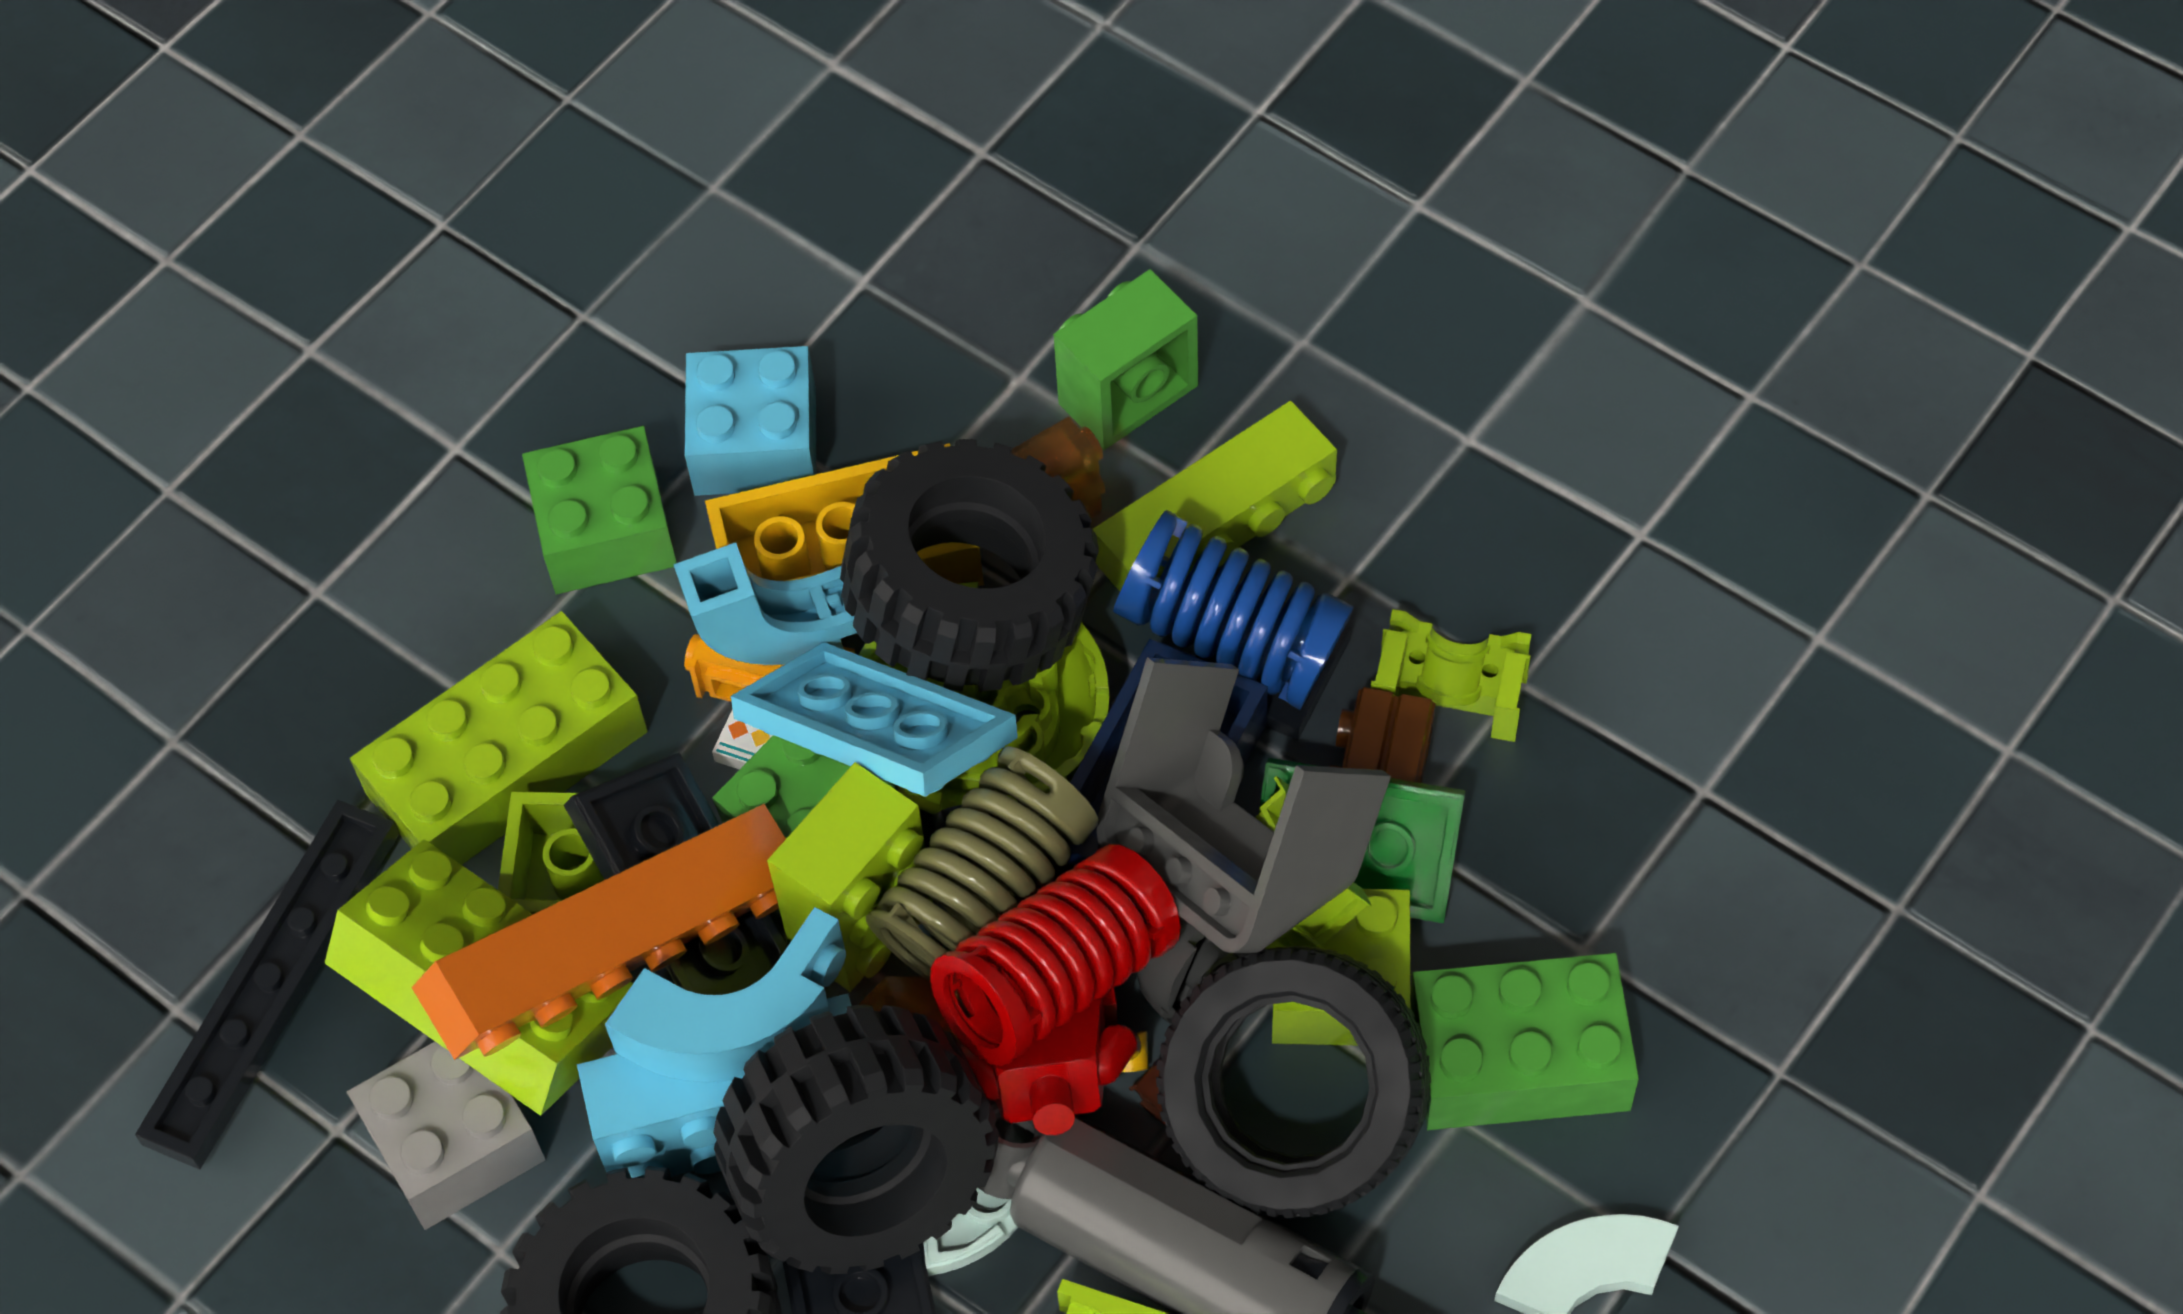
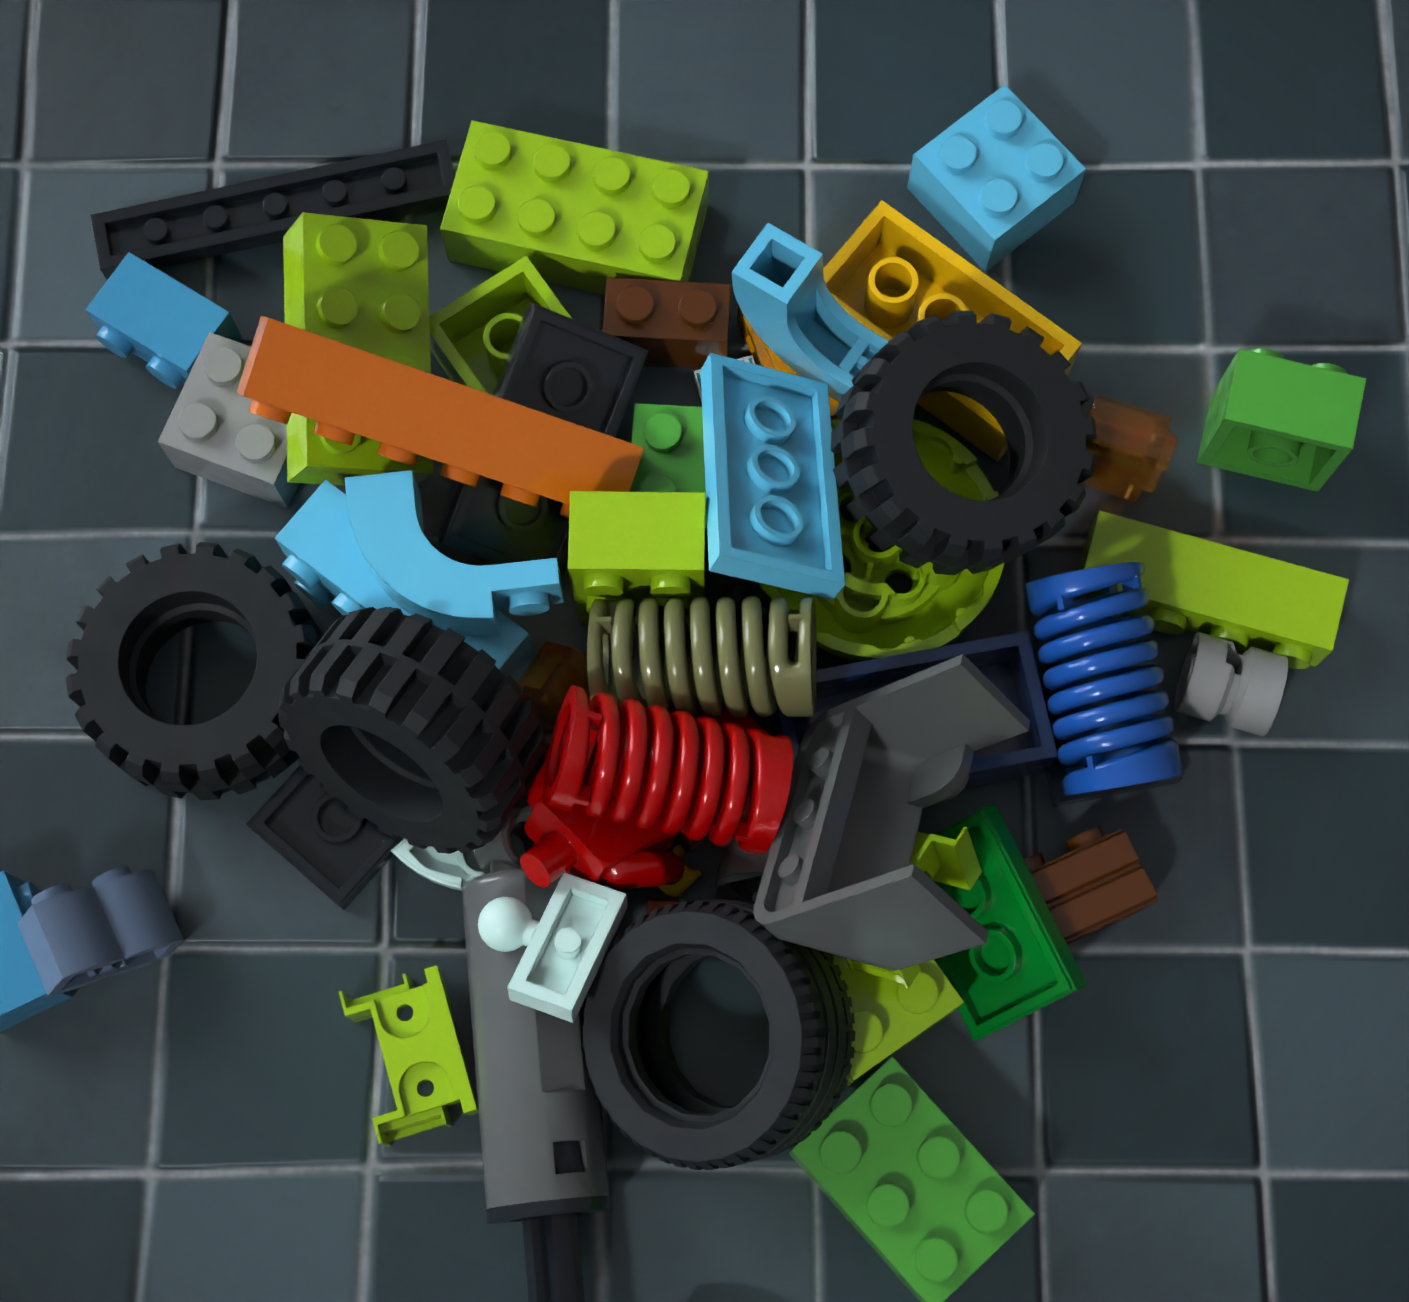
camera: 50 degrees right, 15 degrees up
bright green brick [522,426,677,595] -> none
lime piece [1371,609,1532,742] -> none
none -> dark azure brick [85,252,242,389]
none -> light aqua plate [478,873,628,1023]
none -> reddish brown brick [603,278,731,369]
none -> light grey wheel [1174,632,1288,736]

